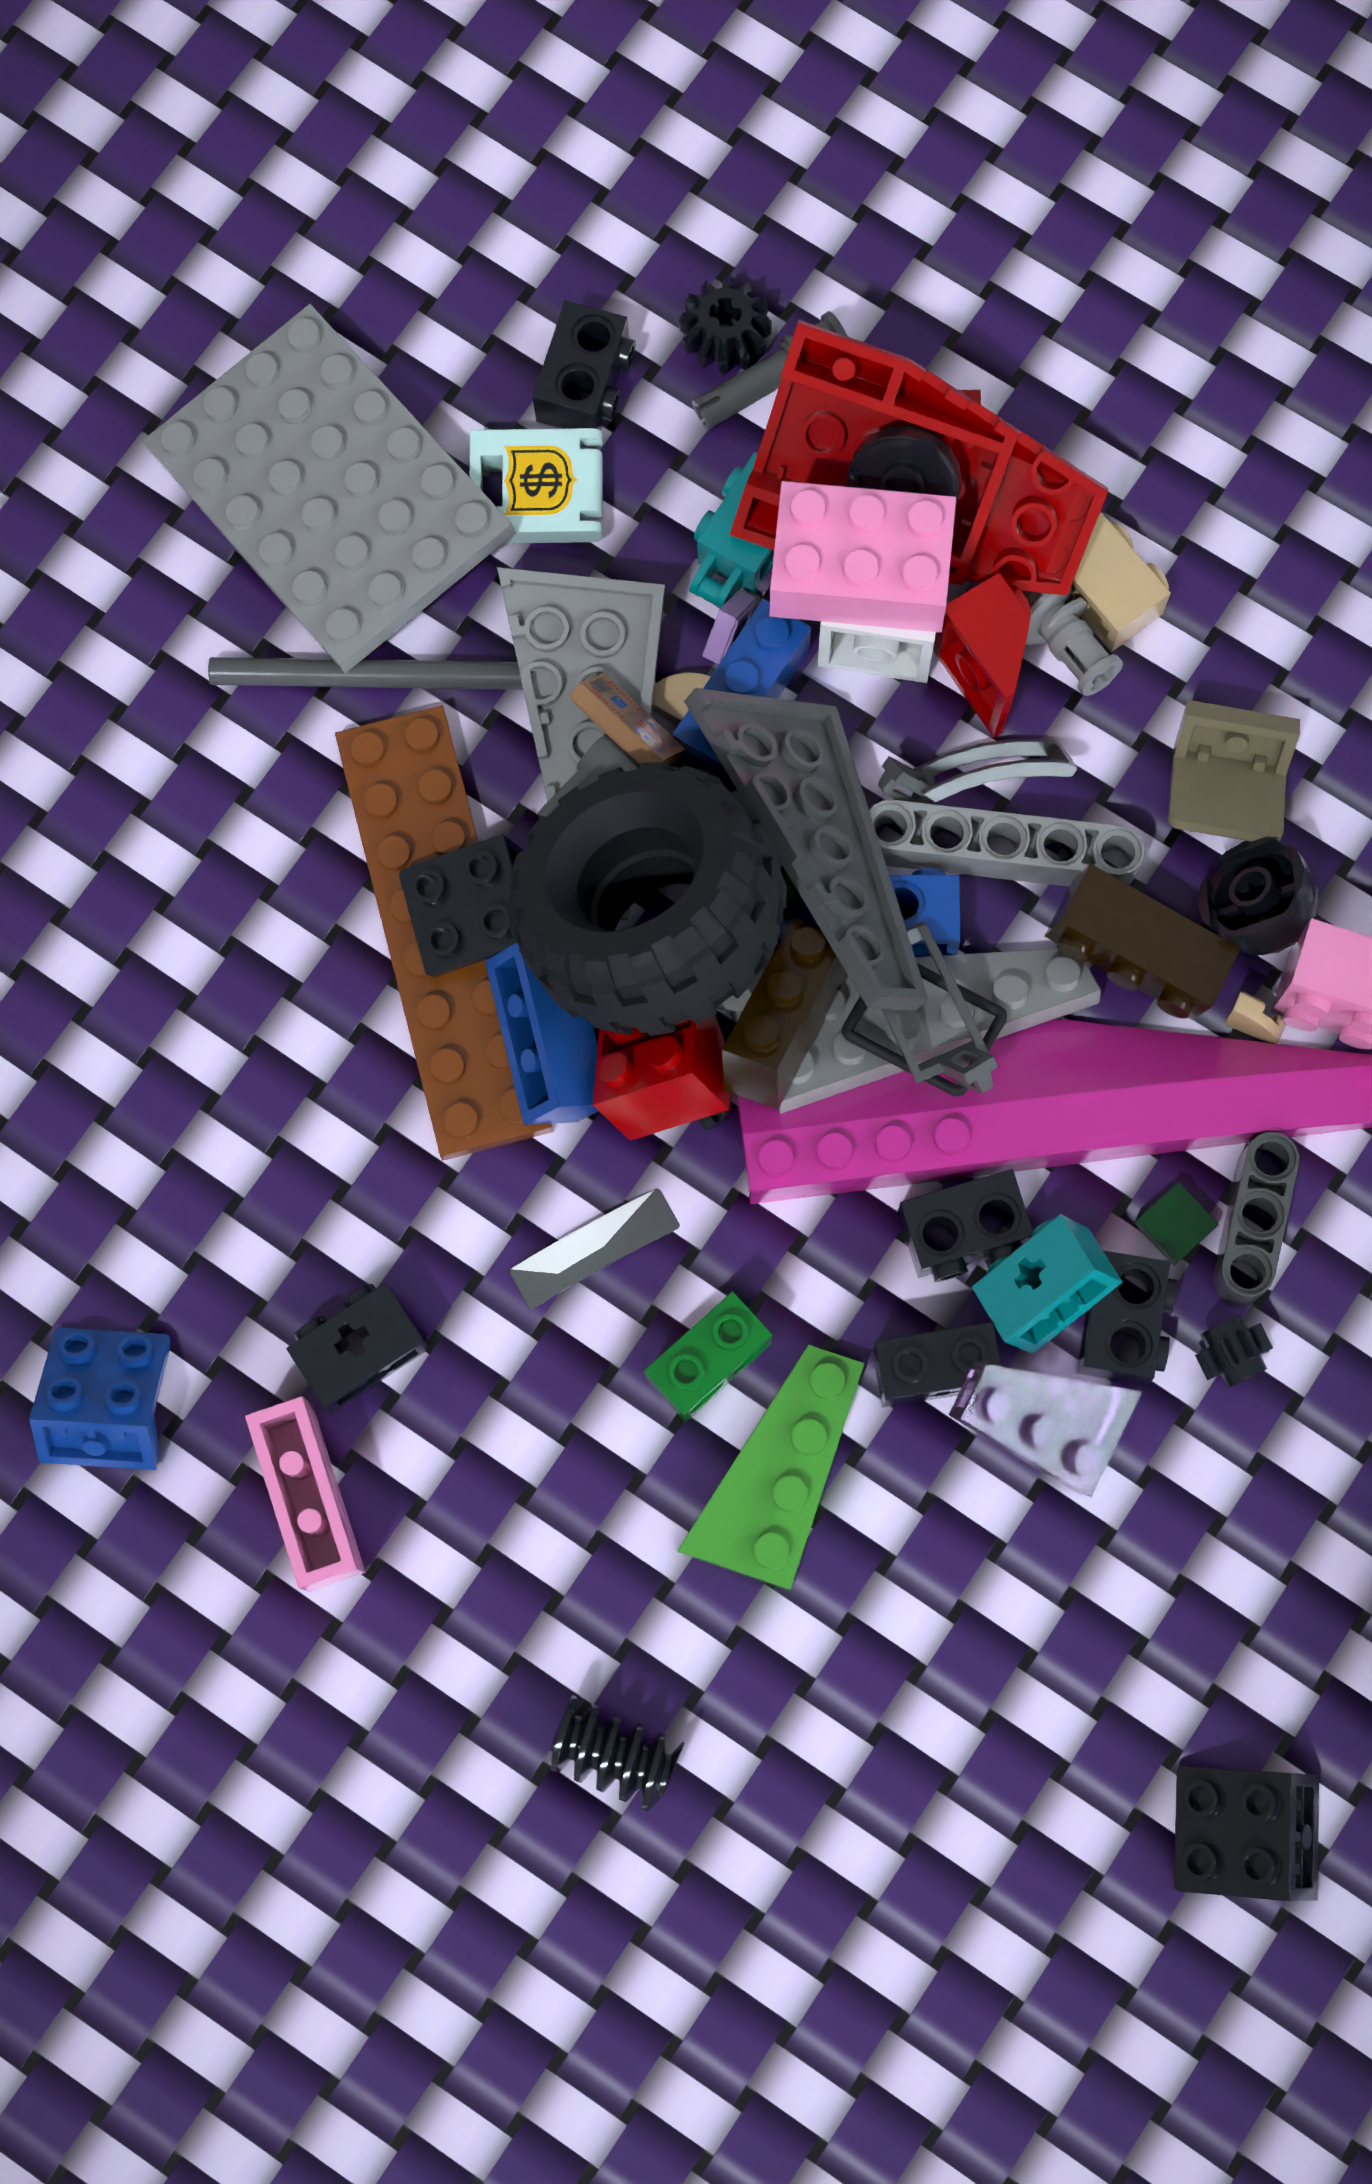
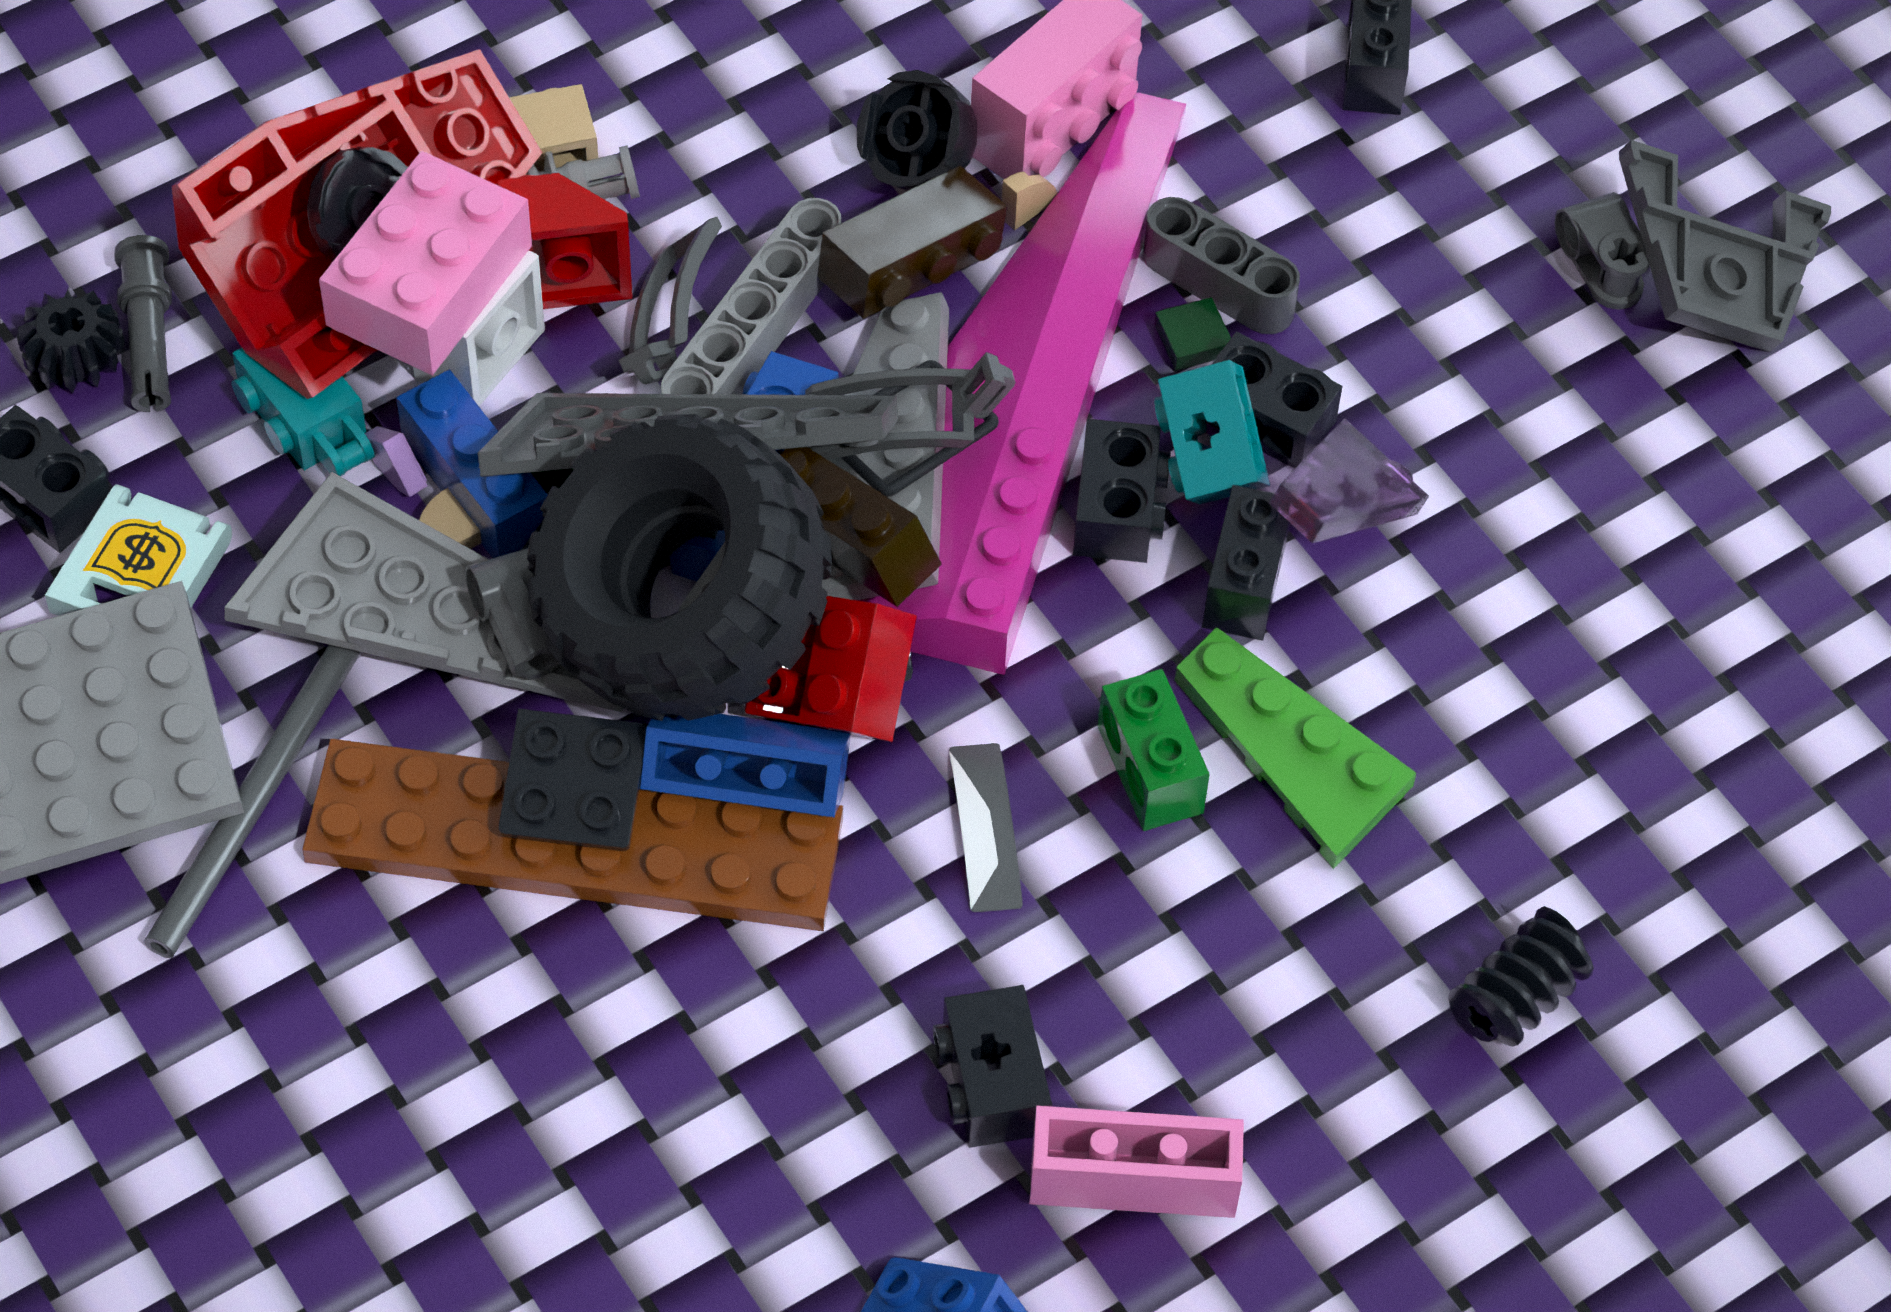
camera: 75 degrees left, 20 degrees down
medium nougat tile [569,673,686,766] -> none
dark tan bracket [1167,700,1300,842] -> none
black bracket [1174,1766,1319,1901] -> none
black gear [1195,1315,1273,1388] -> none

